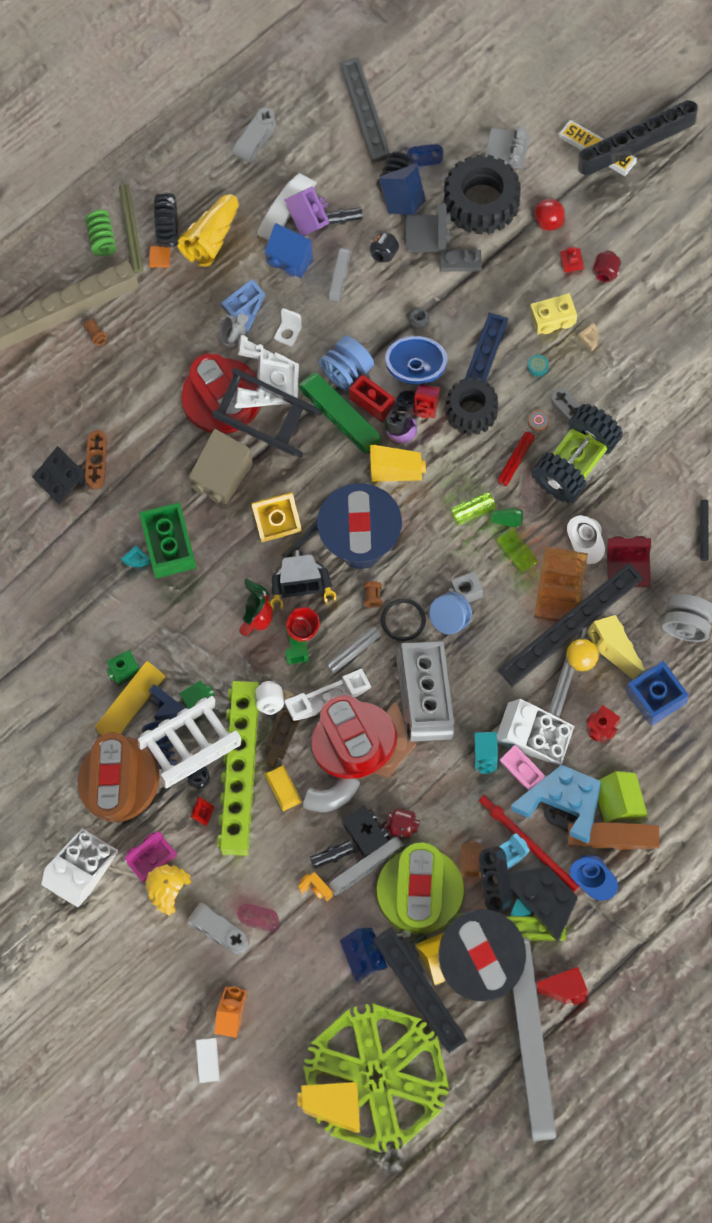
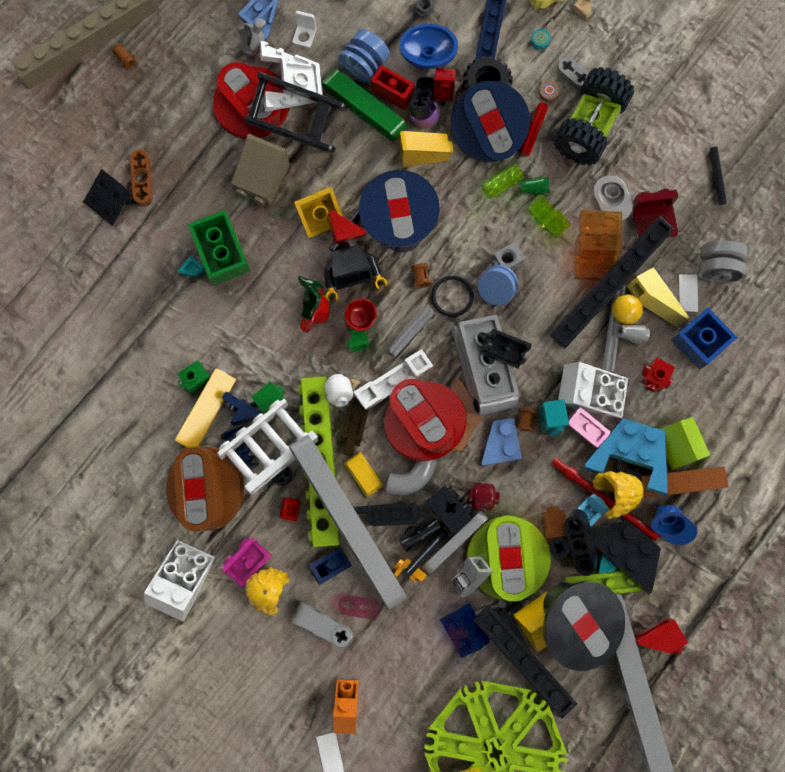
camera: 10 degrees left, 10 degrees up
none -> light grey beam [289,435,407,610]
none -> dark blue slope [308,548,352,585]
none -> red slope [327,210,366,245]
none -> black plate [353,503,430,527]
none -> black bar [402,530,448,578]
none -> dark blue piece [451,81,530,163]
none -> light grey leg [452,557,493,597]
none -> black hinge [480,329,532,369]
none -> medium blue wing [481,418,522,466]
none -> dark orange bush [516,407,538,432]
none -> black wheel [549,537,572,559]
none -> yellow hair [592,471,644,519]
none -> light grey cone [617,325,650,345]
none -> white sticker [679,274,698,312]

